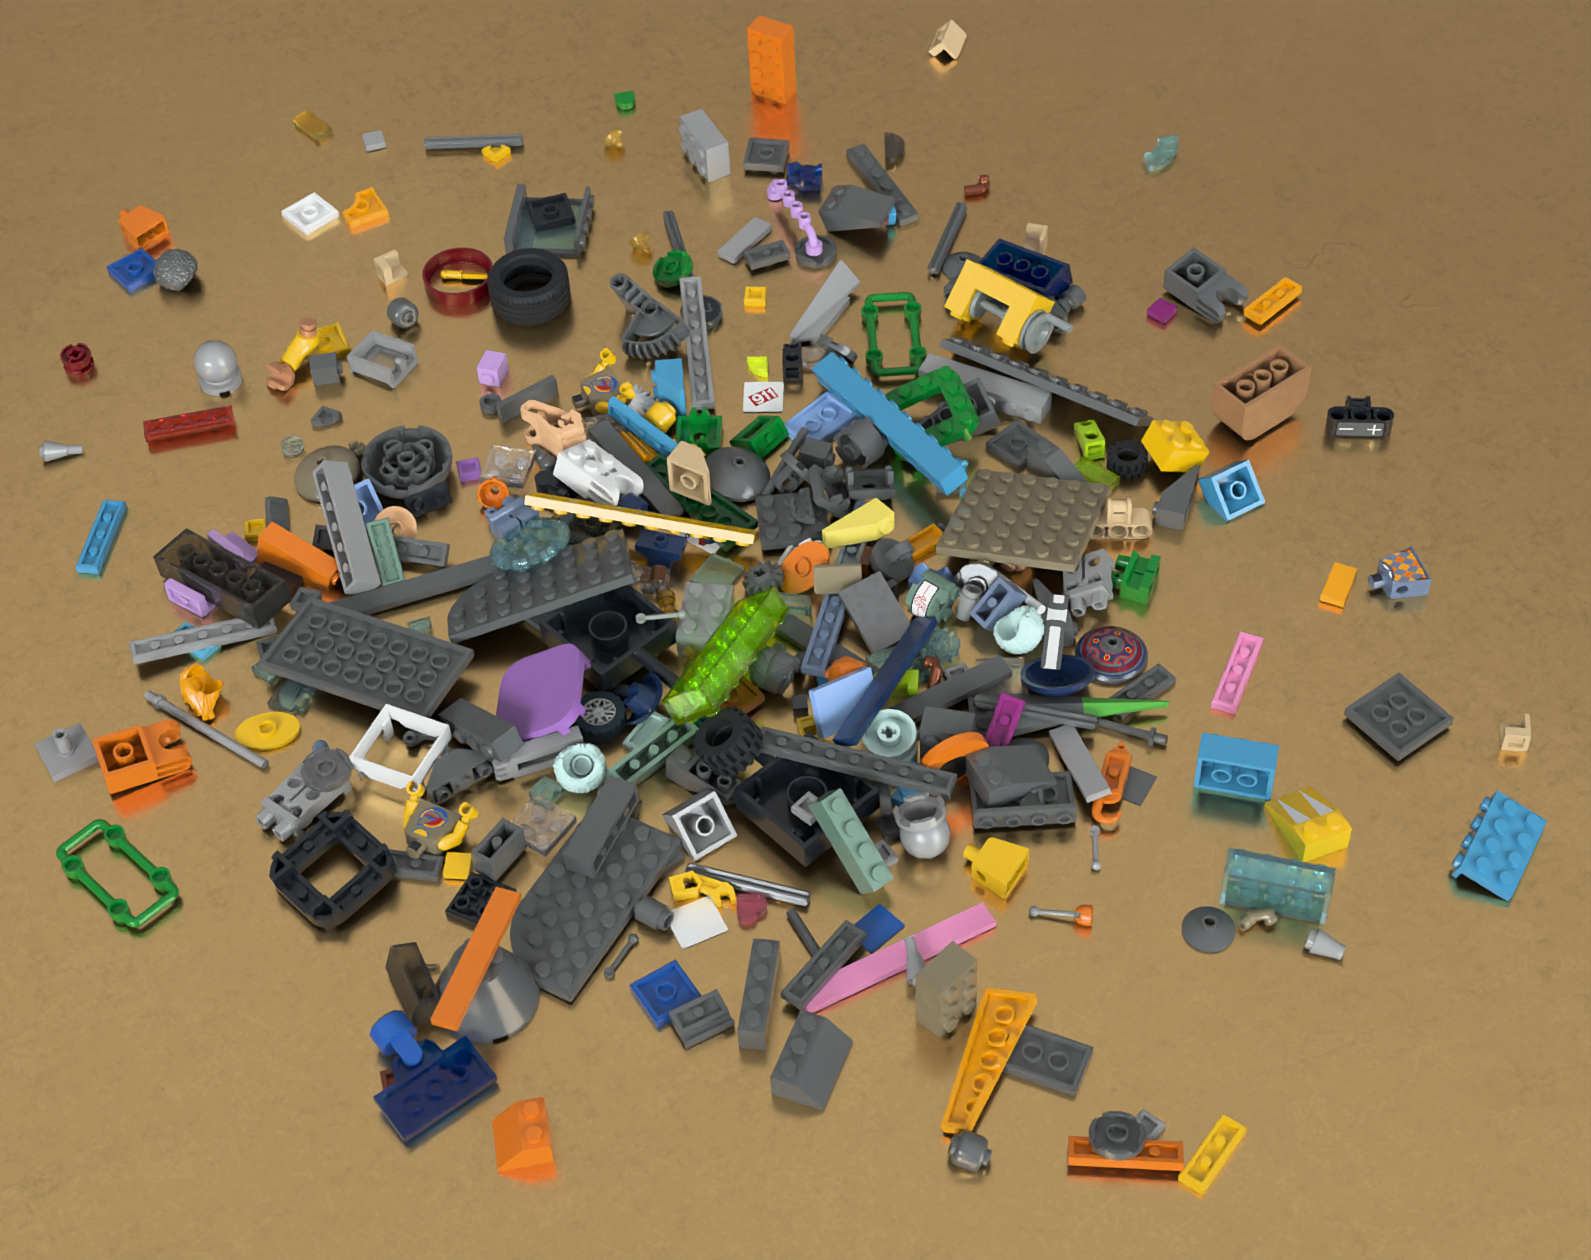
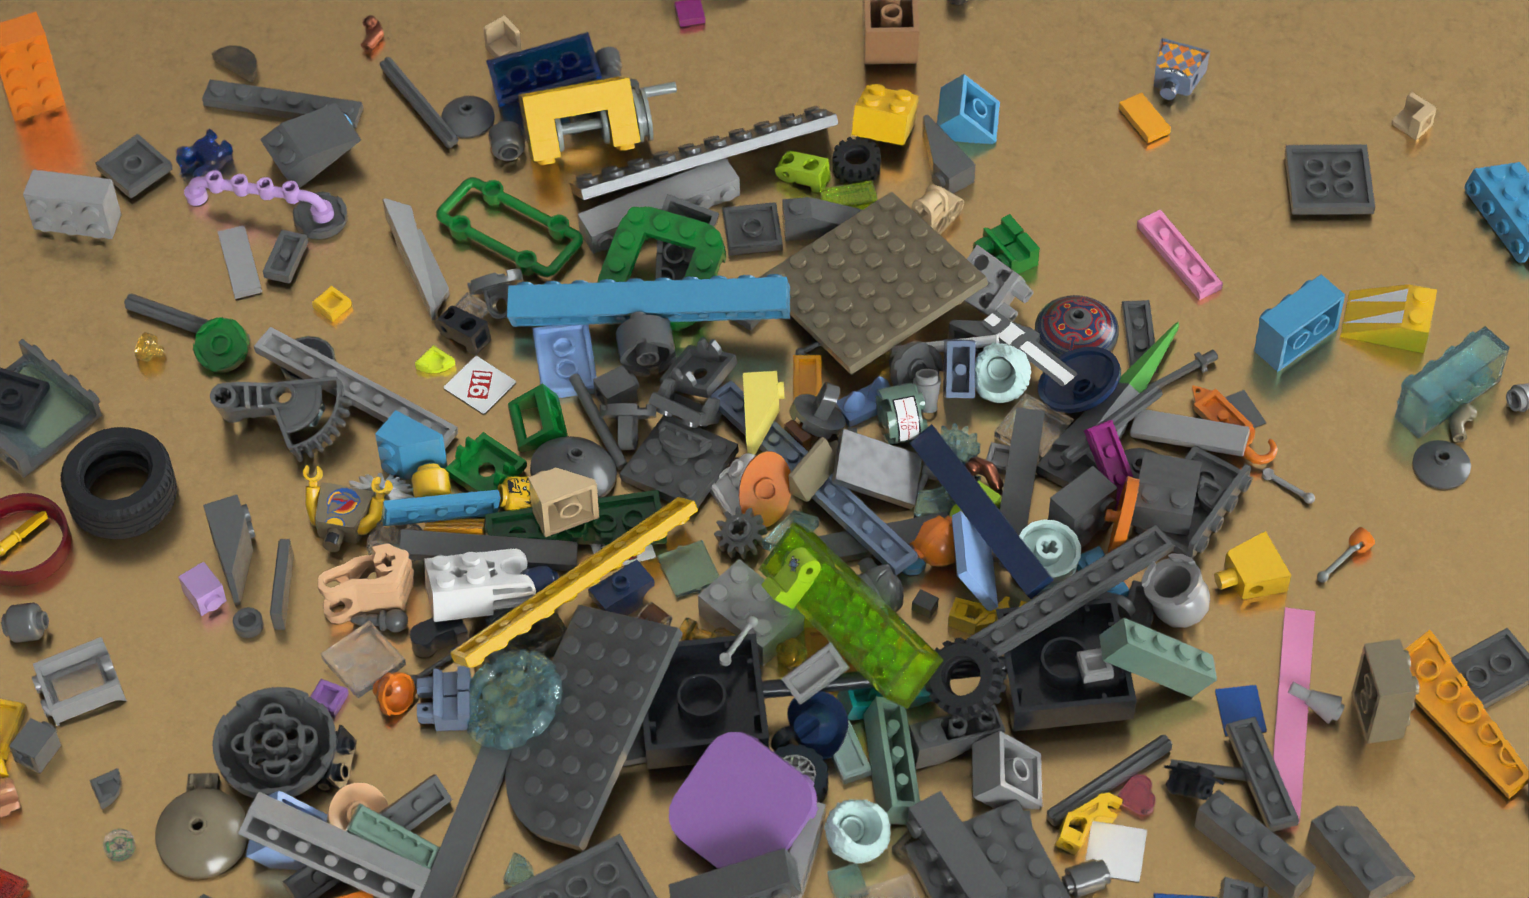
camera: 55 degrees left, 5 degrees up
none -> dark grey slope [203,495,256,606]
none -> lime leg [761,547,821,609]
none -> light grey tile [782,642,850,704]
none -> black hinge [1163,763,1225,800]

